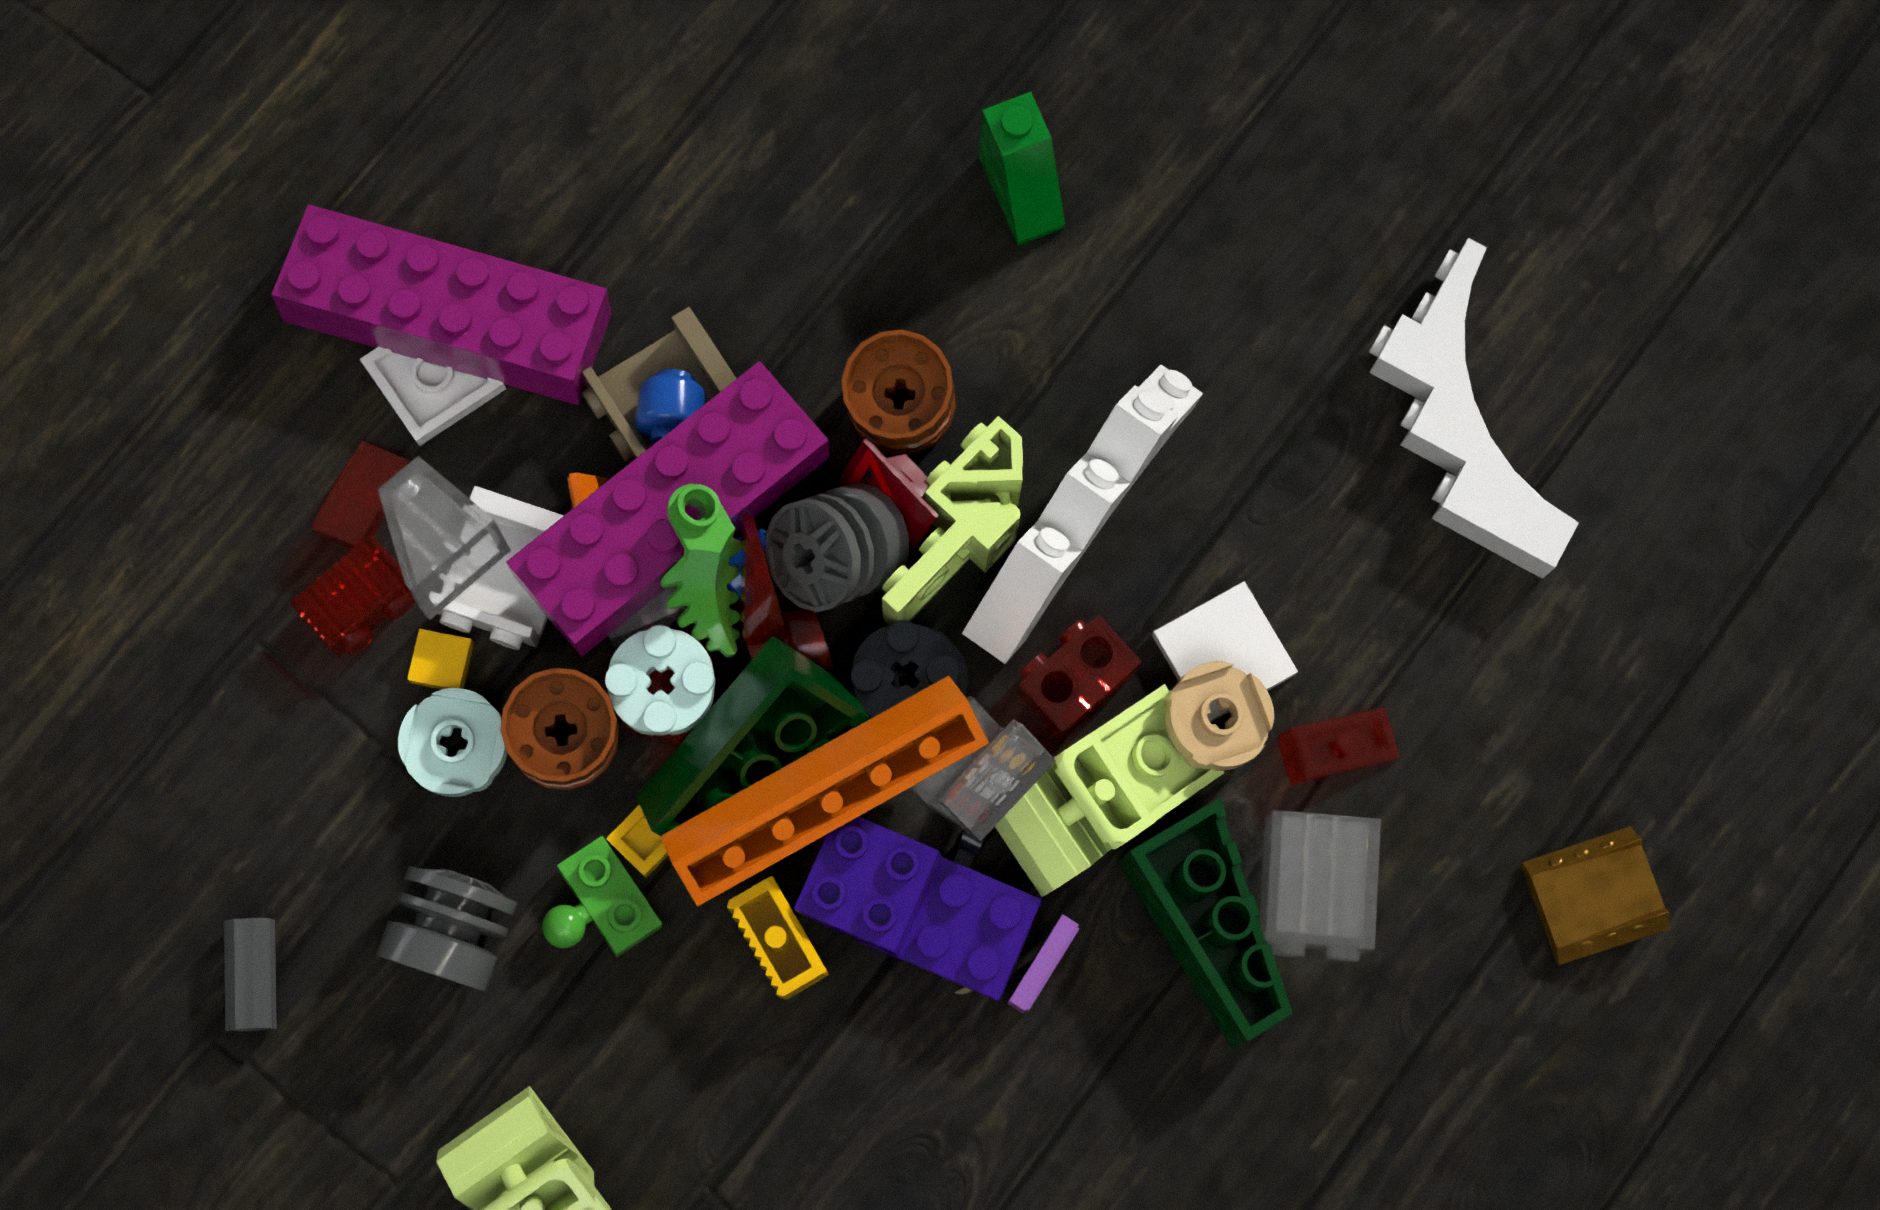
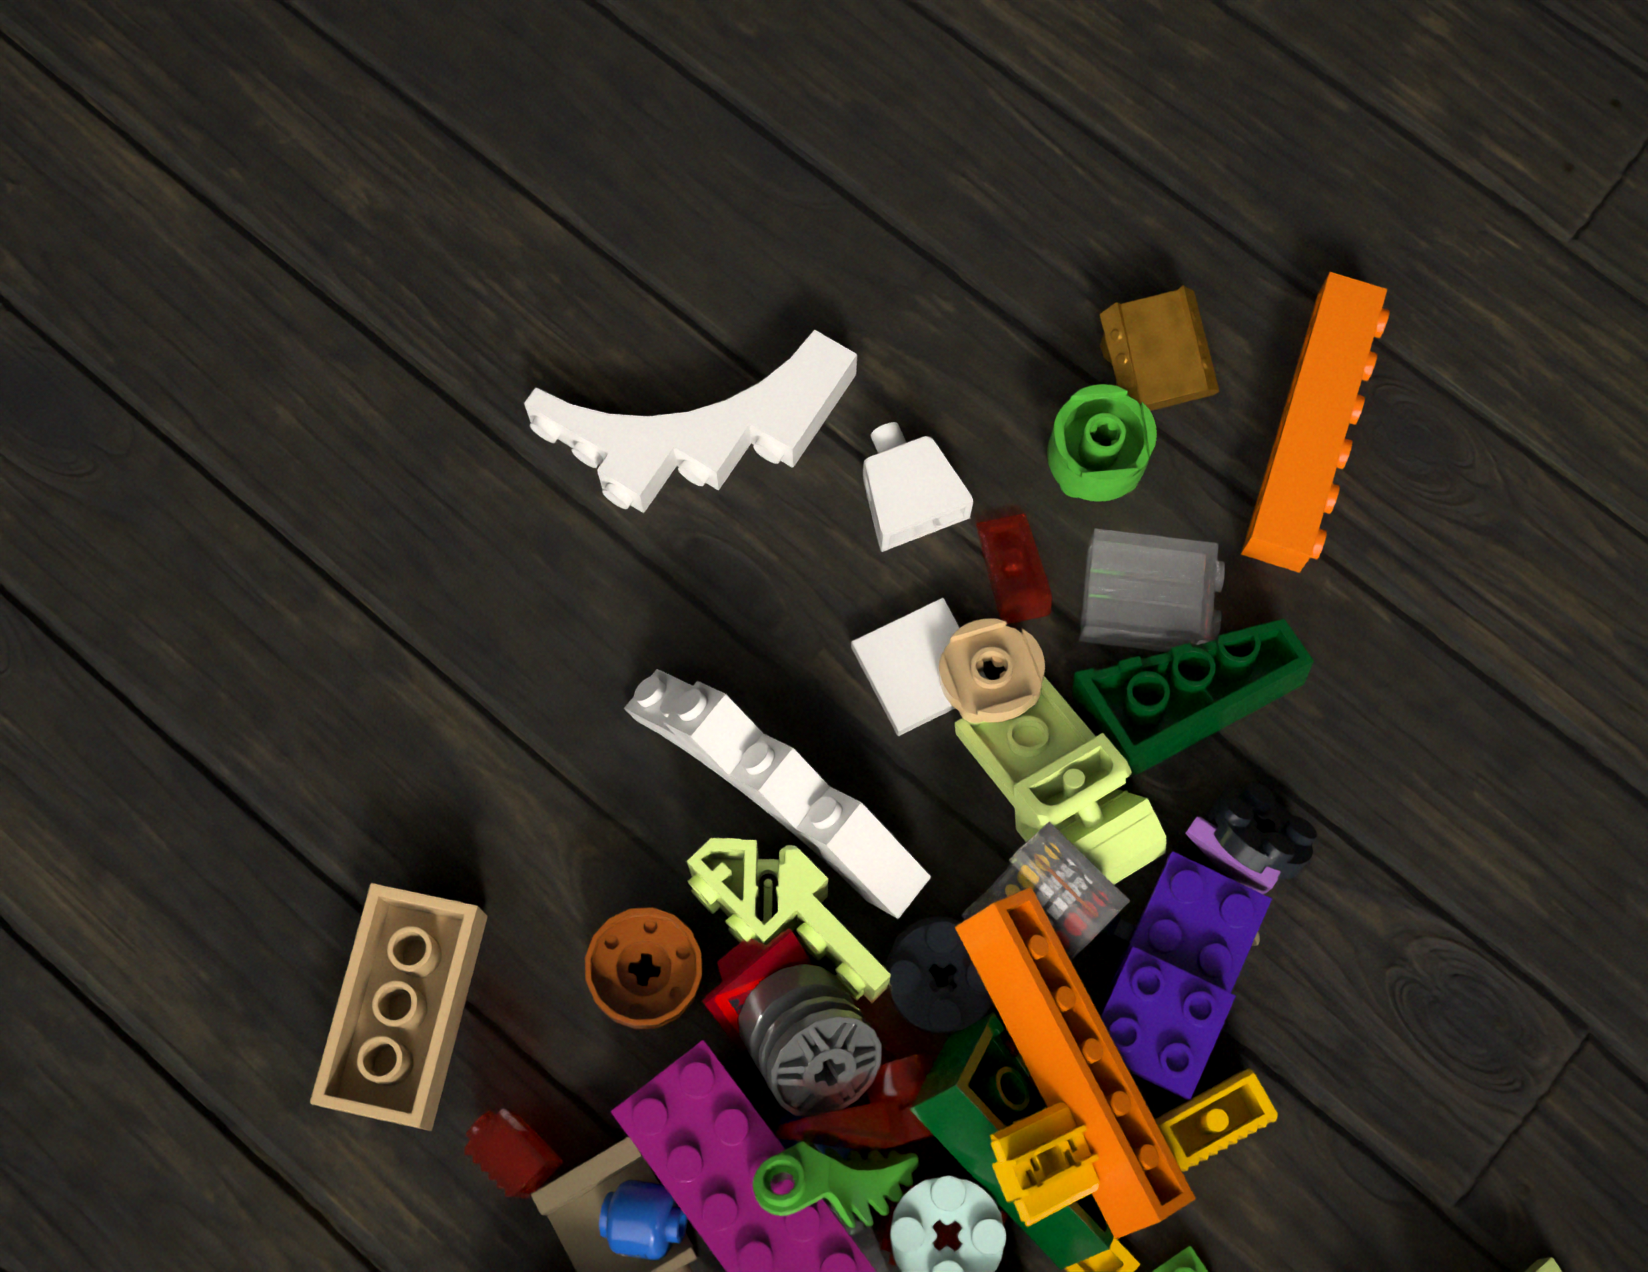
camera: 85 degrees left, 5 degrees down
green slope [979,92,1065,246] -> none
clear red brick [1017,615,1142,740] -> none
none -> tan brick [310,883,488,1131]
none -> clear red brick [465,1108,564,1199]
none -> white torso [863,422,973,552]
none -> yellow piece [990,1101,1100,1226]
none -> bright green brick [1047,384,1157,502]
none -> black plate [1208,782,1317,880]
none -> orange brick [1241,272,1390,573]

